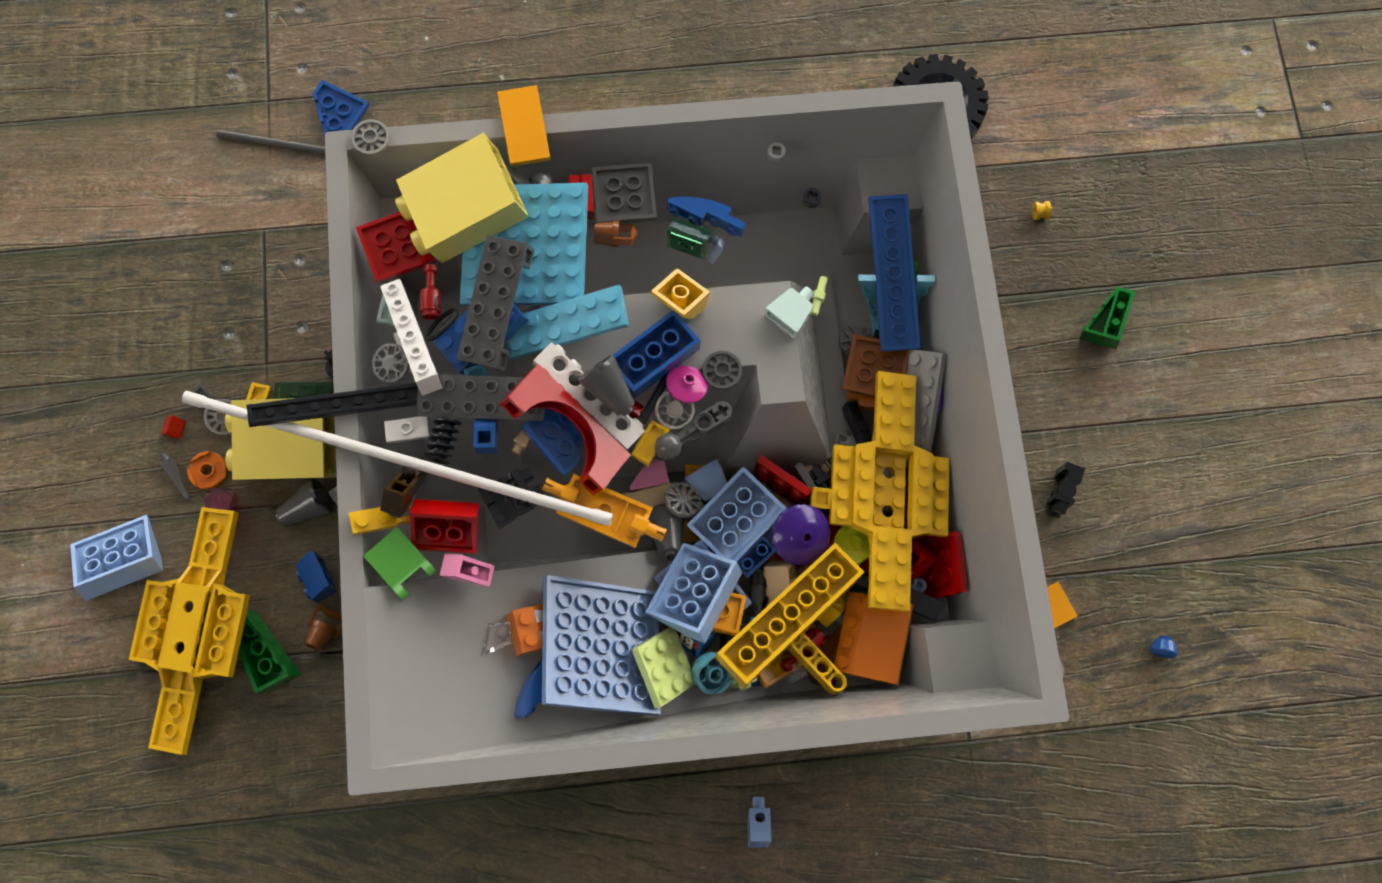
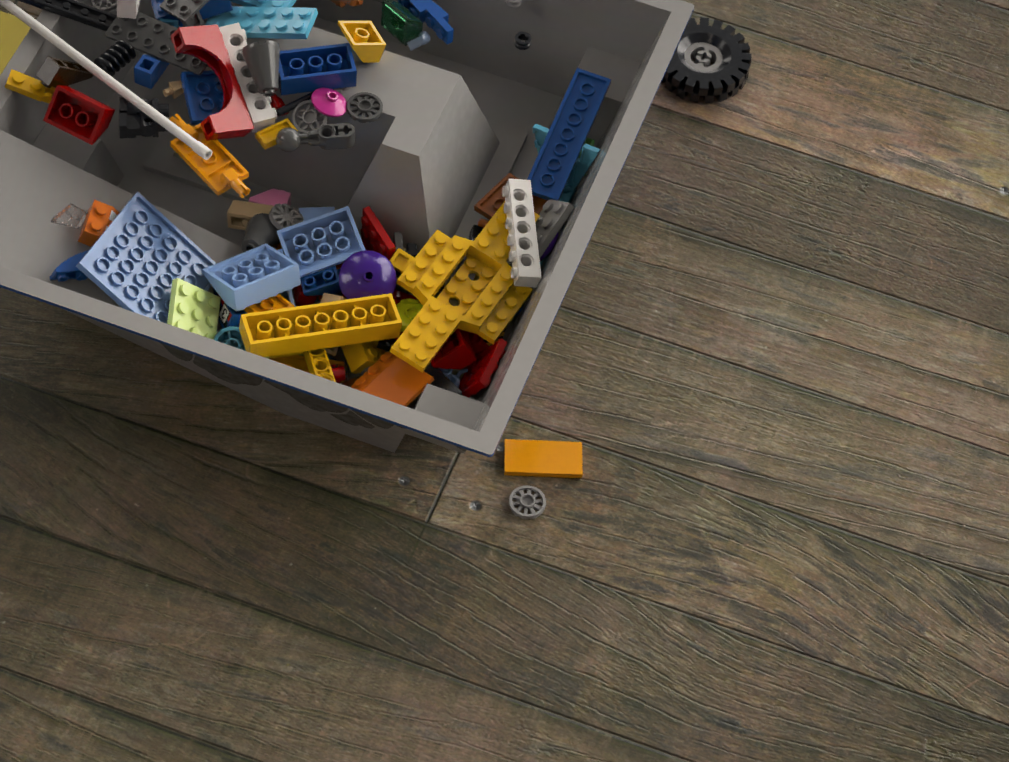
camera: 25 degrees right, 20 degrees down
bright green flag [363,527,437,601] -> none
white plate [384,417,430,444] -> none
bright pink slope [440,554,495,587] -> none
light blue torso [748,797,771,848] -> none
light aqua torso [764,287,814,339] -> none
yellowish green bar [811,276,828,316] -> none
yellow wheel [1032,201,1052,220] -> none
black hips [1046,462,1086,518] -> none
green wedge [1080,287,1135,349] -> none
blue cone [1149,635,1178,659] -> none
none -> white brick [502,179,542,287]

